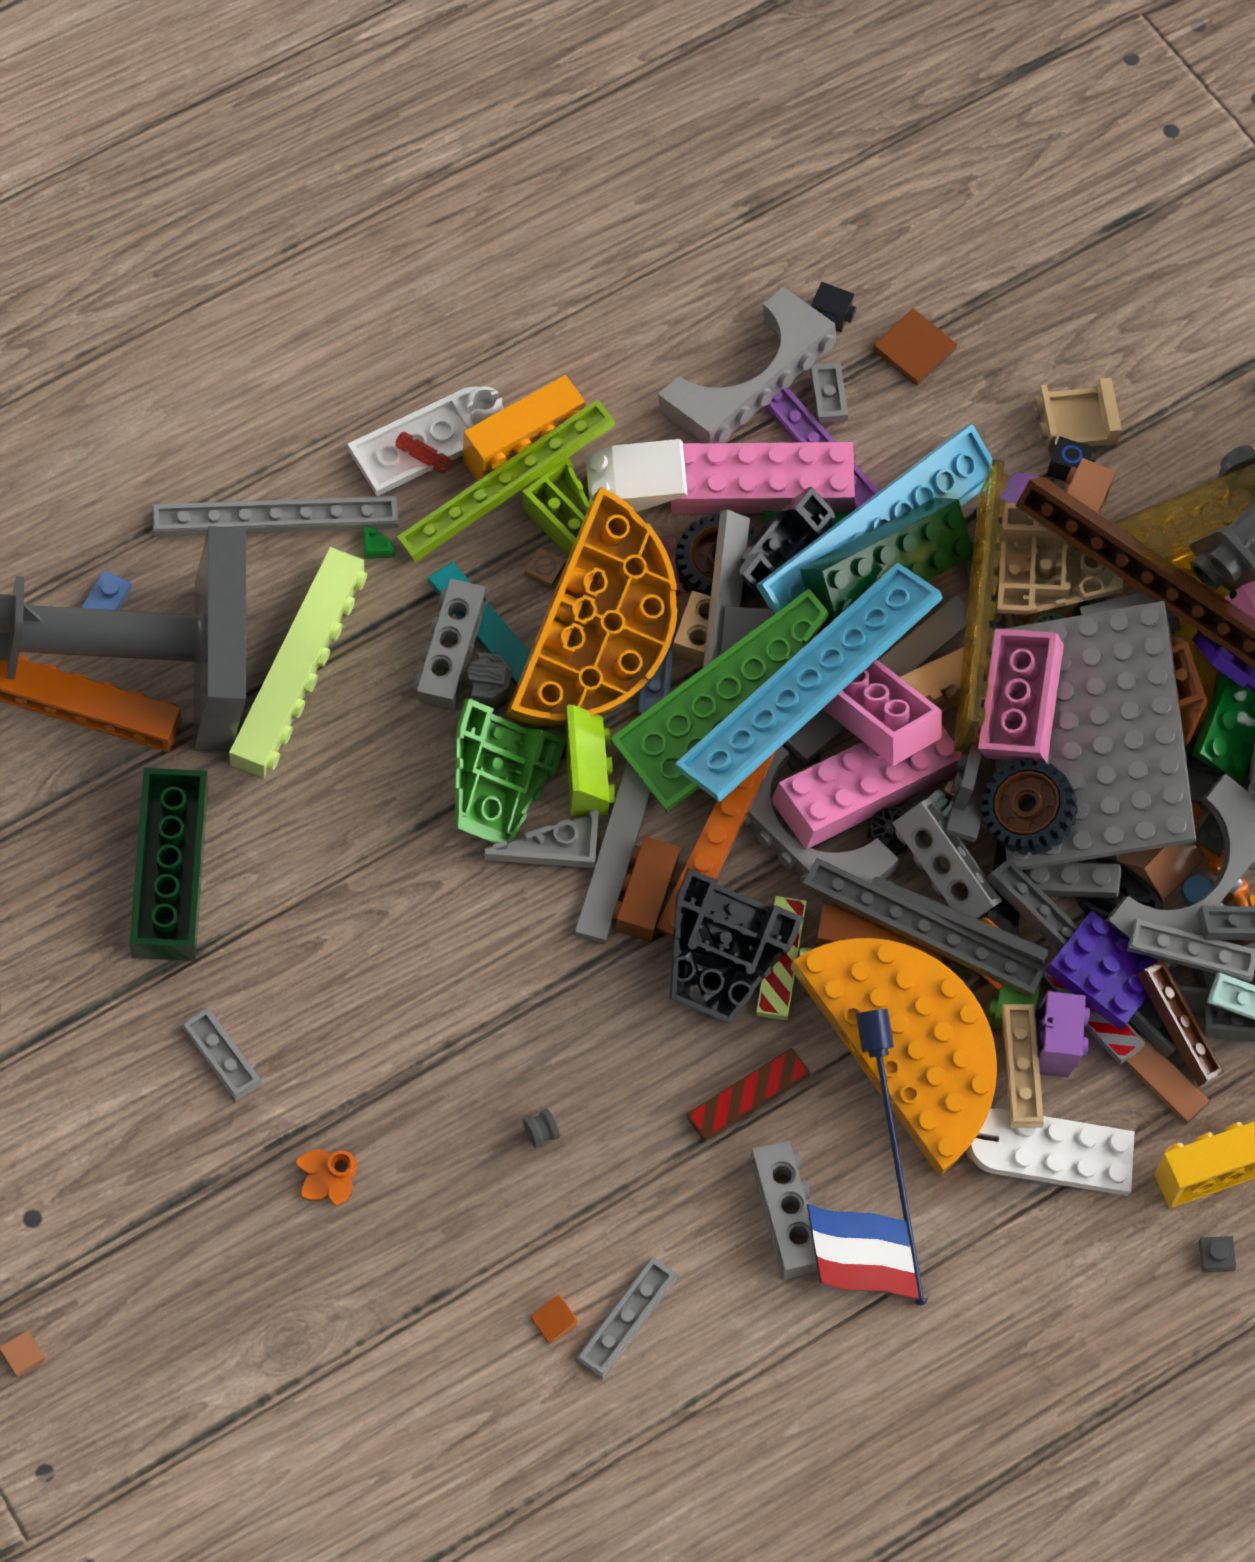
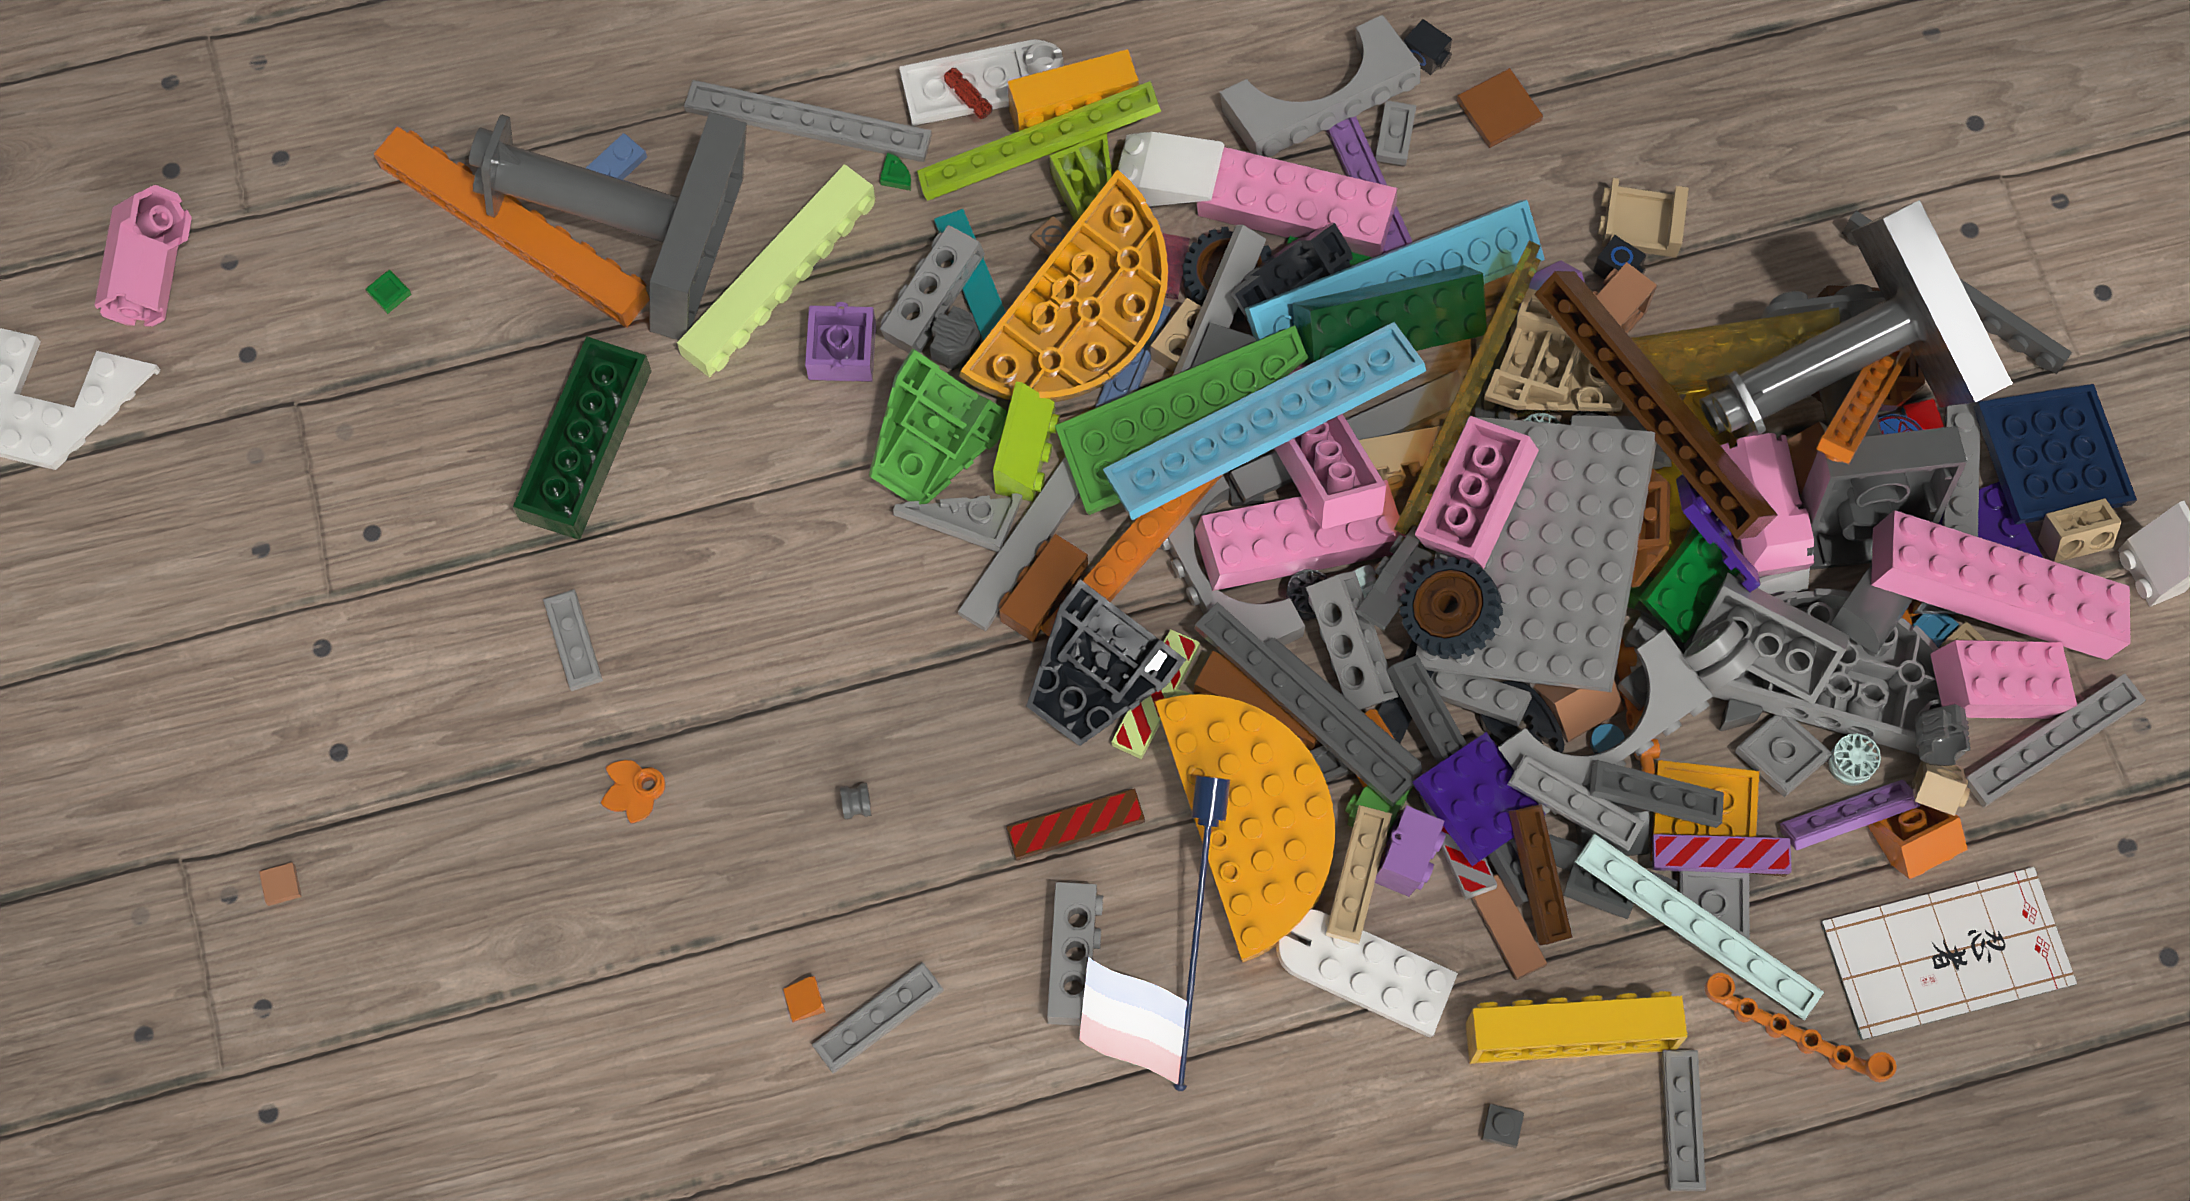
camera: 25 degrees right, 5 degrees up
none -> medium lavender brick [805,302,876,382]

